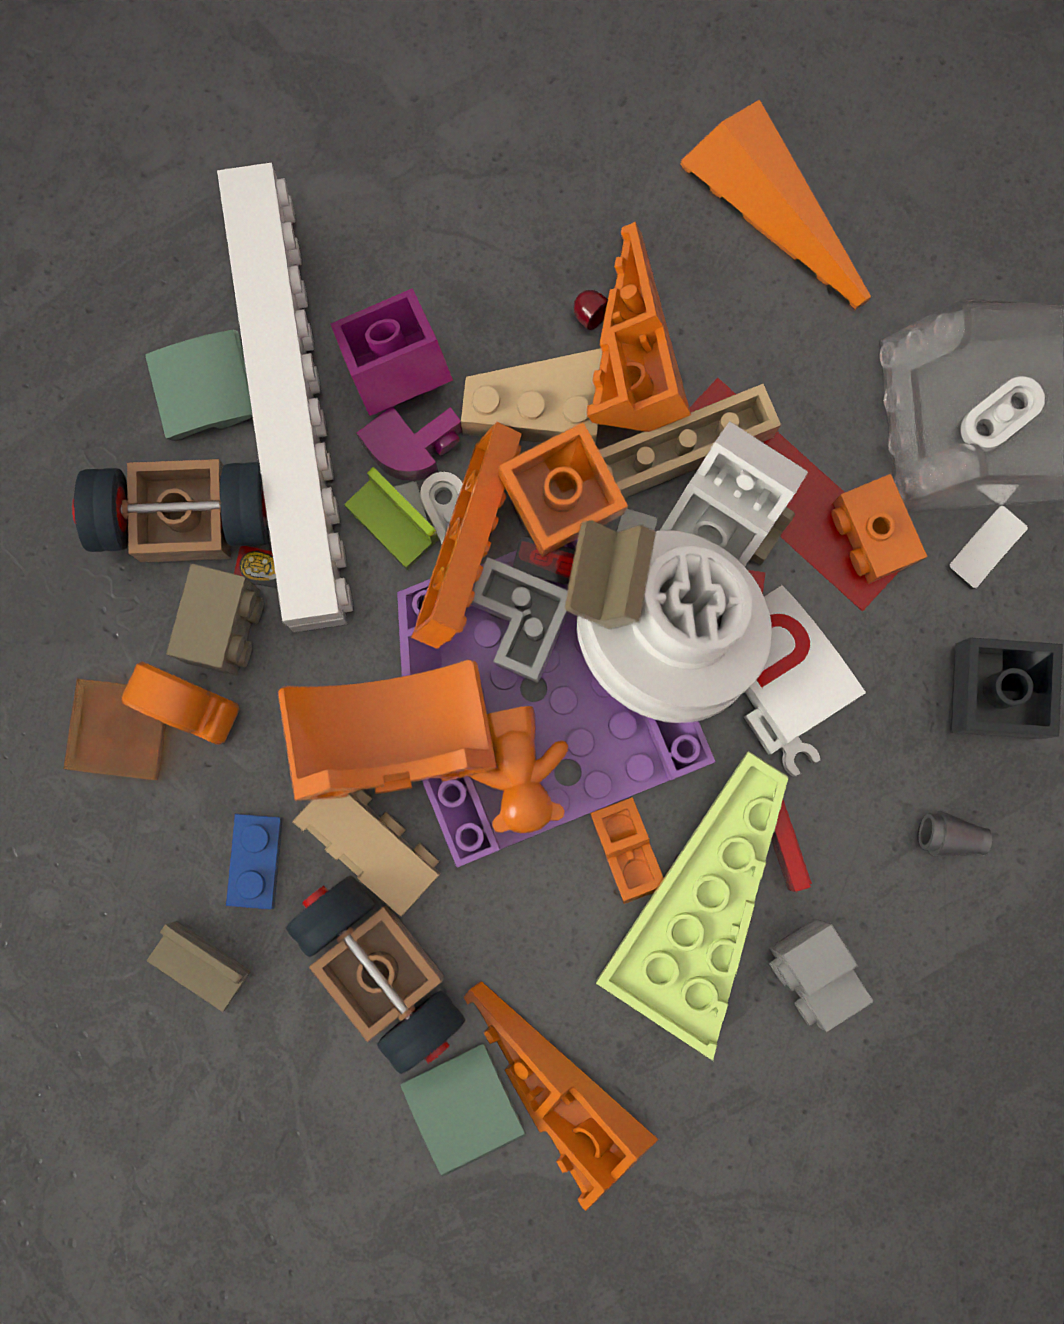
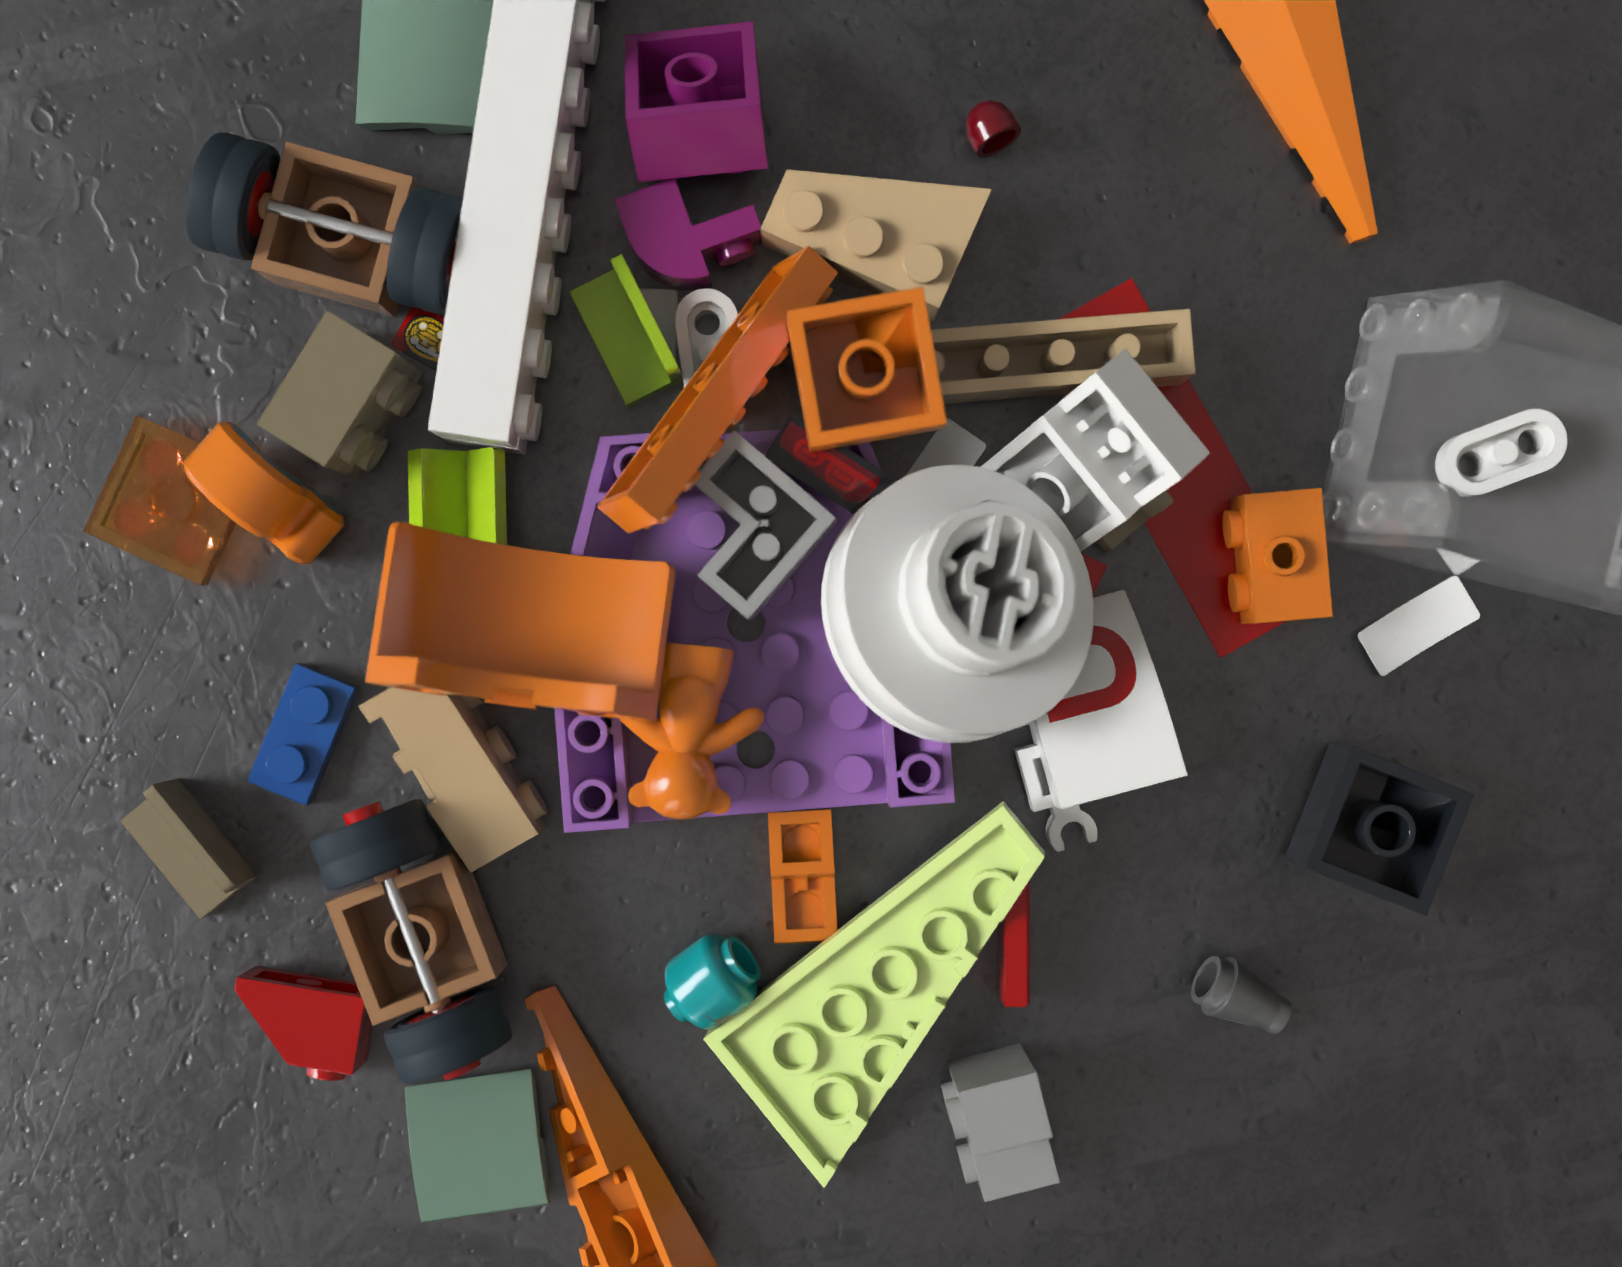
camera: 25 degrees right, 5 degrees up
dark tan panel [565,520,656,629] -> none
orange wedge [587,222,691,432] -> none
none -> red slope [234,966,373,1081]
none -> lime panel [408,447,507,545]
none -> teal head [664,933,761,1030]

